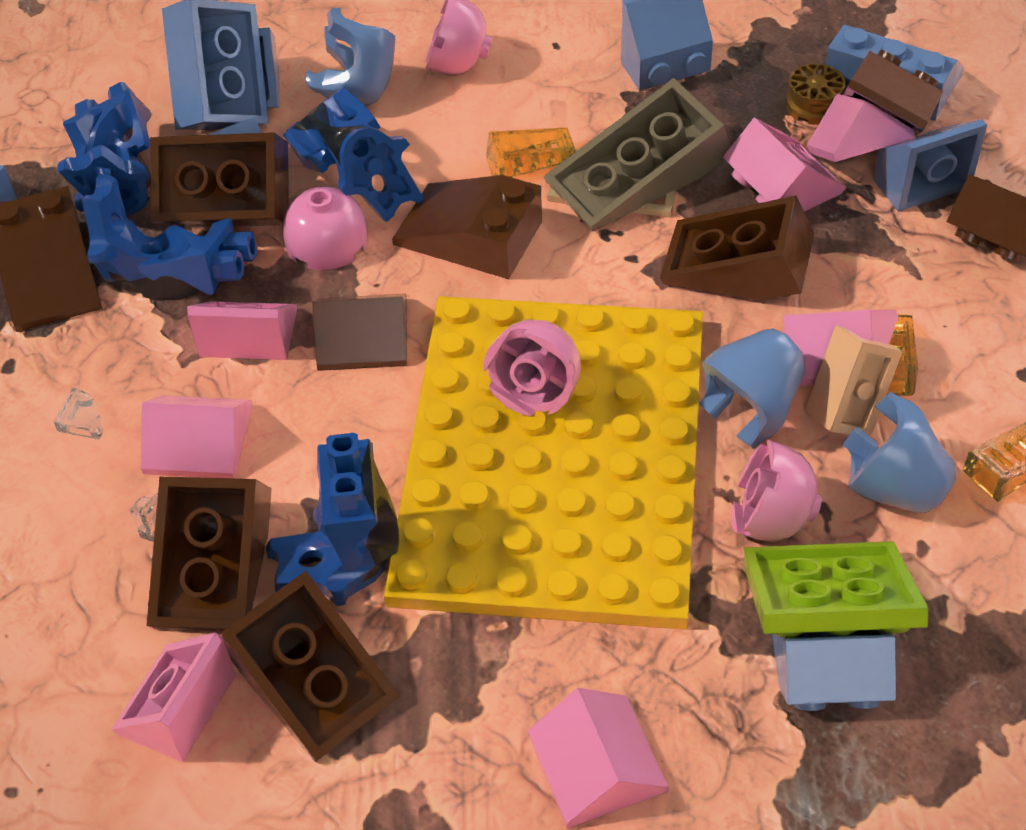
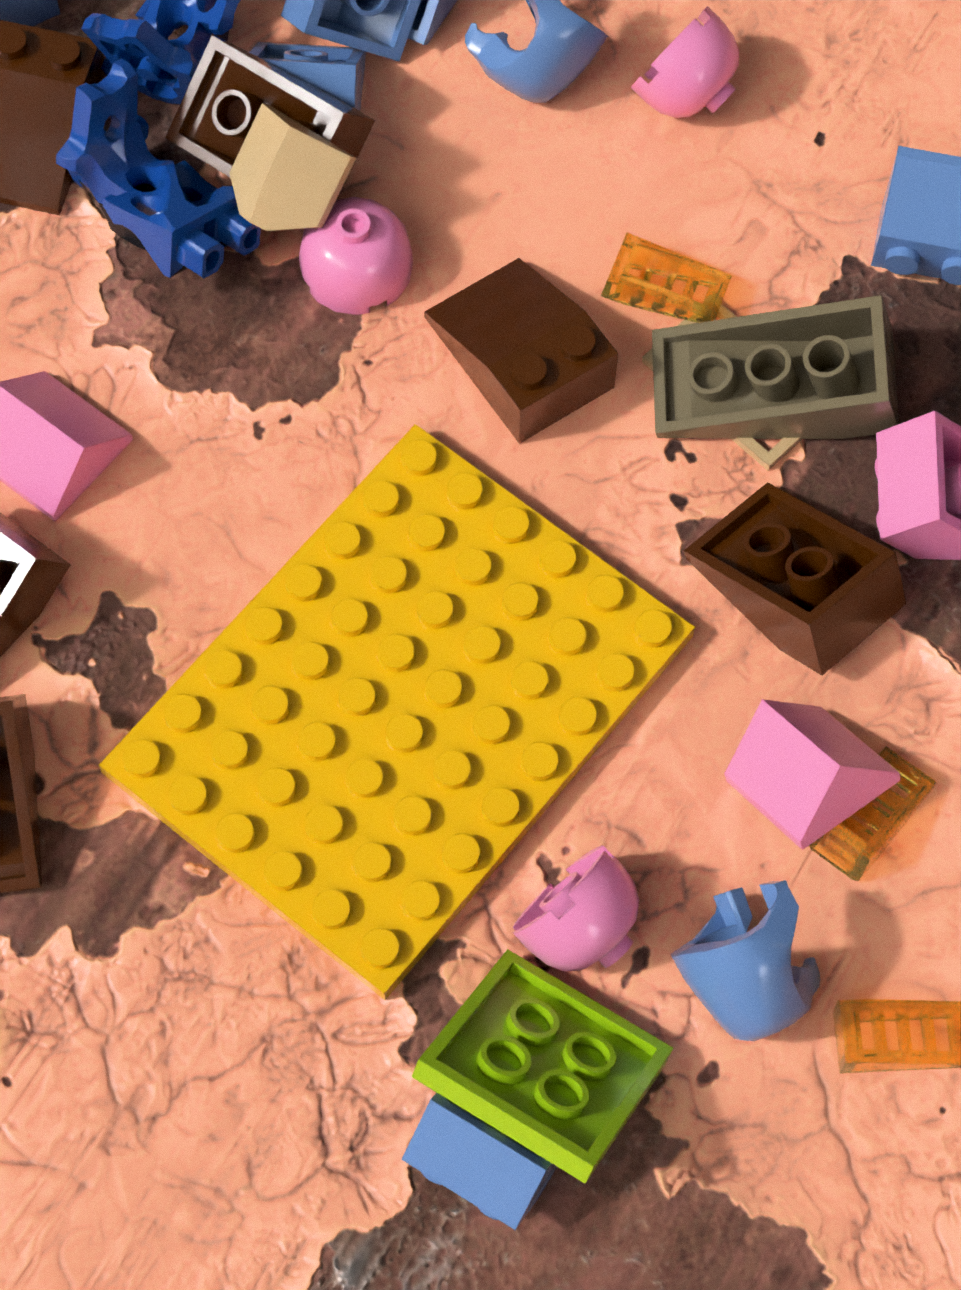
camera: 30 degrees right, 15 degrees up
bright pink slope [187,301,297,360] -> none
blue hips [266,433,399,606] -> none
blue hips [283,87,424,222] -> none
reddish brown slope [312,293,407,371] -> none
bright pink cylinder [483,320,581,416] -> none
bright pink slope [528,687,669,828] -> none
medium blue piece [699,328,805,449] -> none
light nougat panel [805,326,903,437] -> none
none -> tan slope [229,103,356,231]

